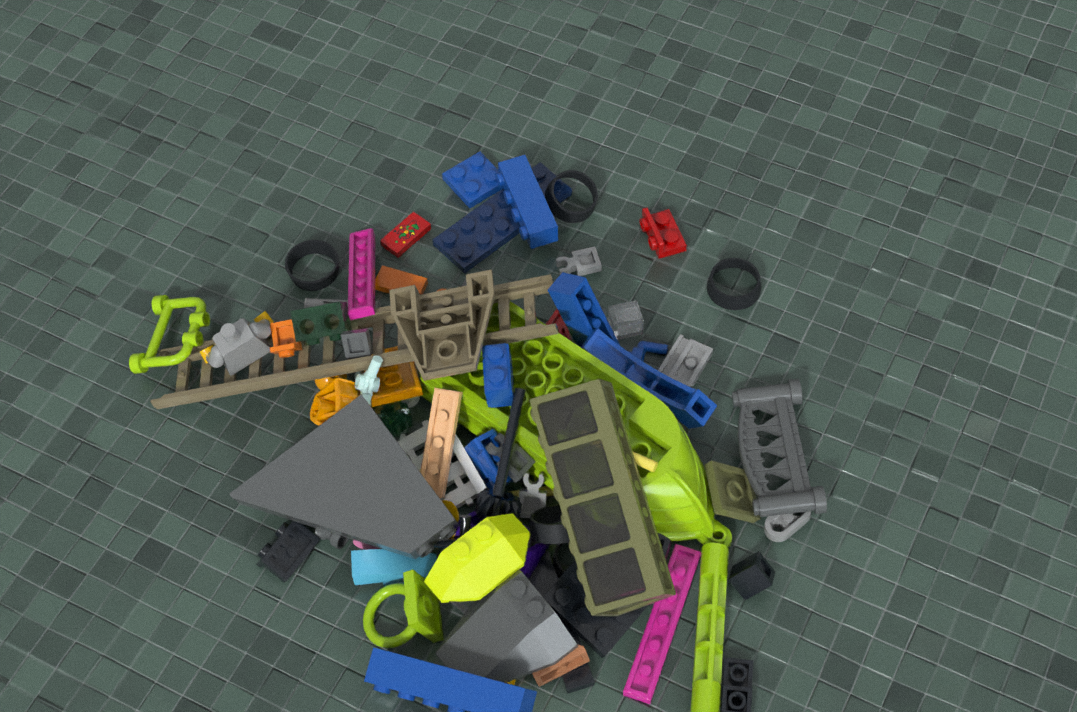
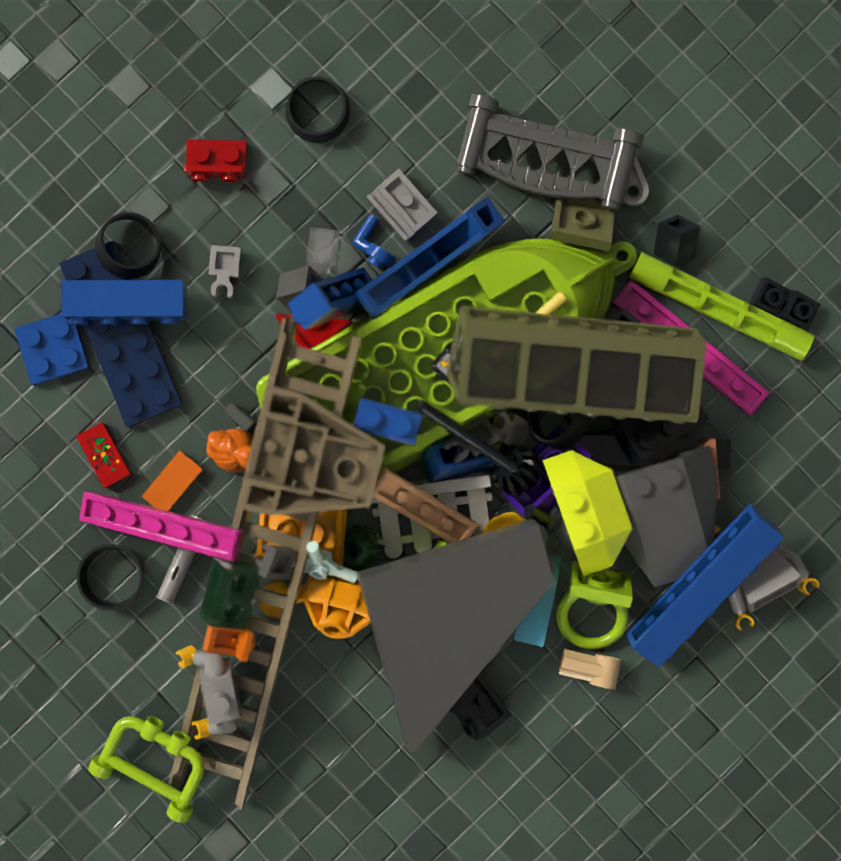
camera: 70 degrees left, 30 degrees up
none -> tan piece [558,648,622,690]

